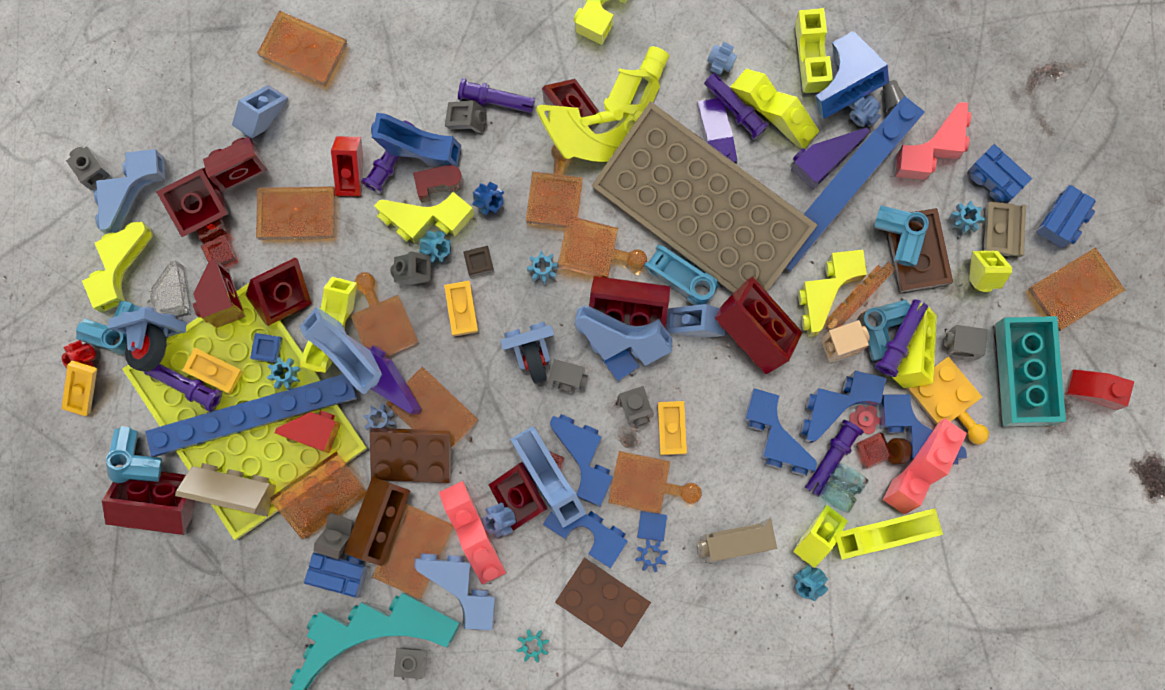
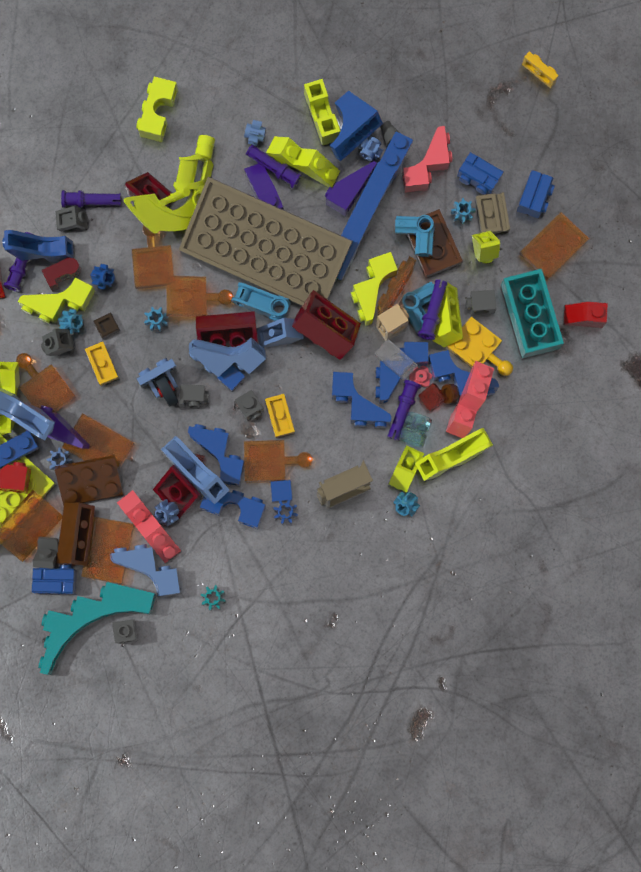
camera: 20 degrees left, 0 degrees up
reddish brown plate [555,557,651,648] -> none
none -> clear plate [374,339,418,381]
none -> yellow plate [522,51,559,88]

